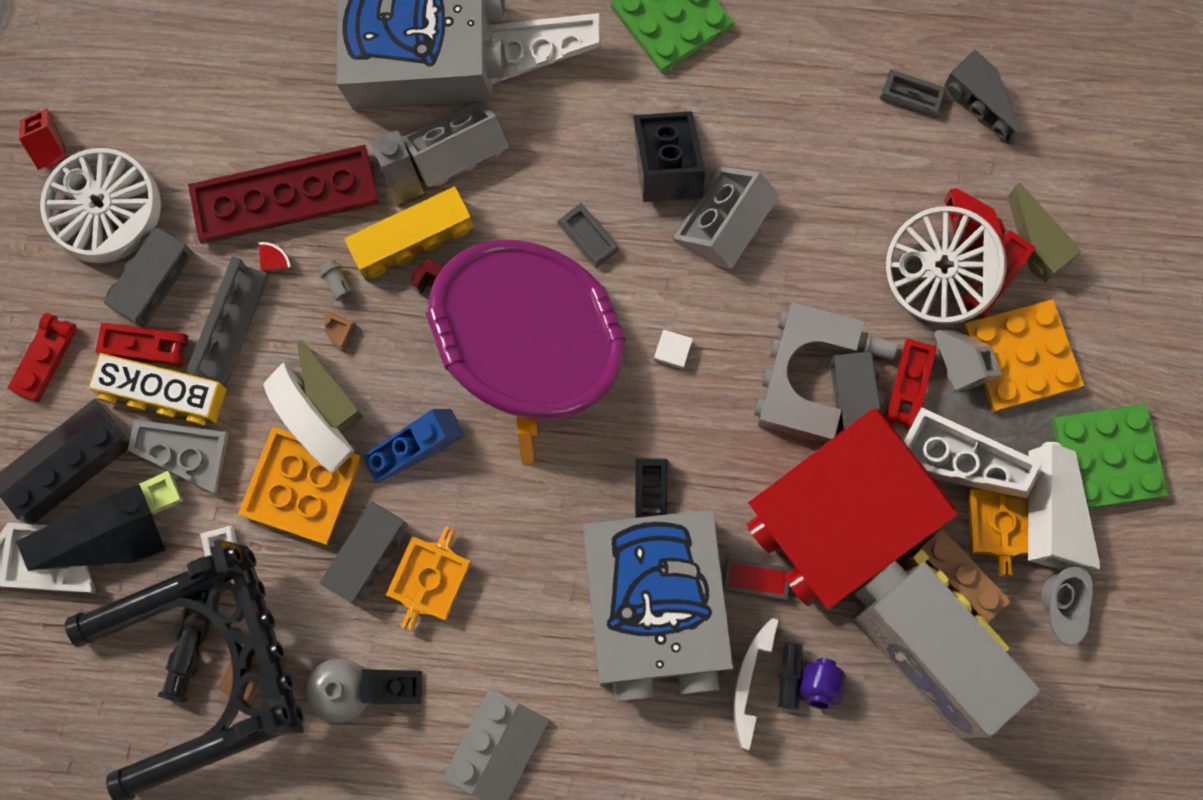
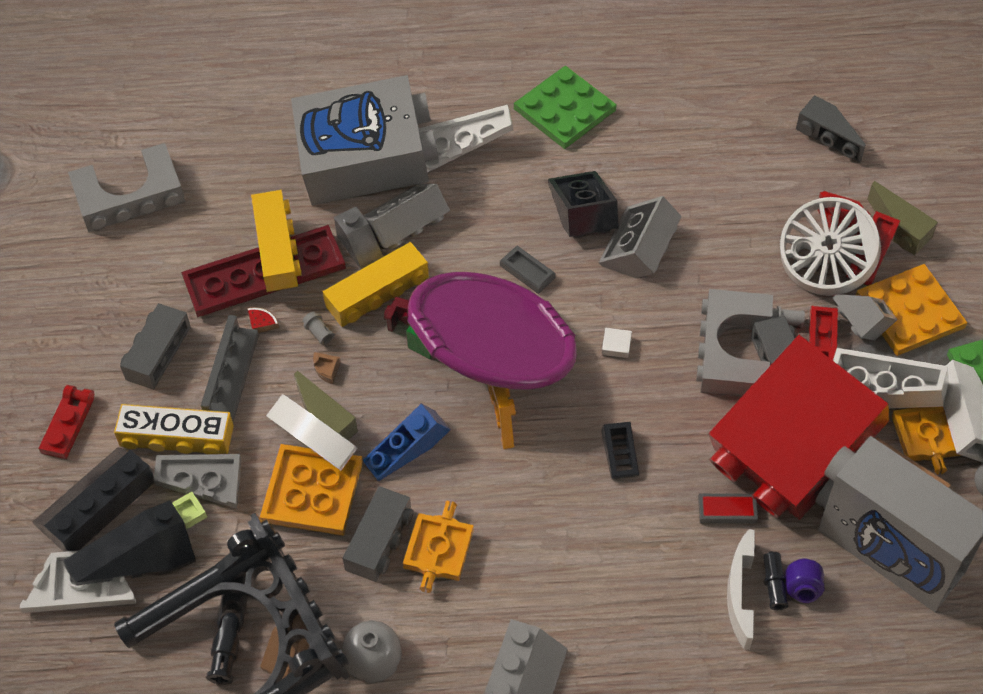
camera: 10 degrees left, 20 degrees down
red slope [19,108,66,170] -> none
white piece [40,148,161,263] -> none
red plate [95,322,189,367] -> none
black slope [361,669,422,704] -> none
brick [582,510,733,702] -> none
dark grey tile [880,69,947,118] -> none
none -> light grey arch [68,143,185,232]
none -> yellow brick [251,190,302,292]

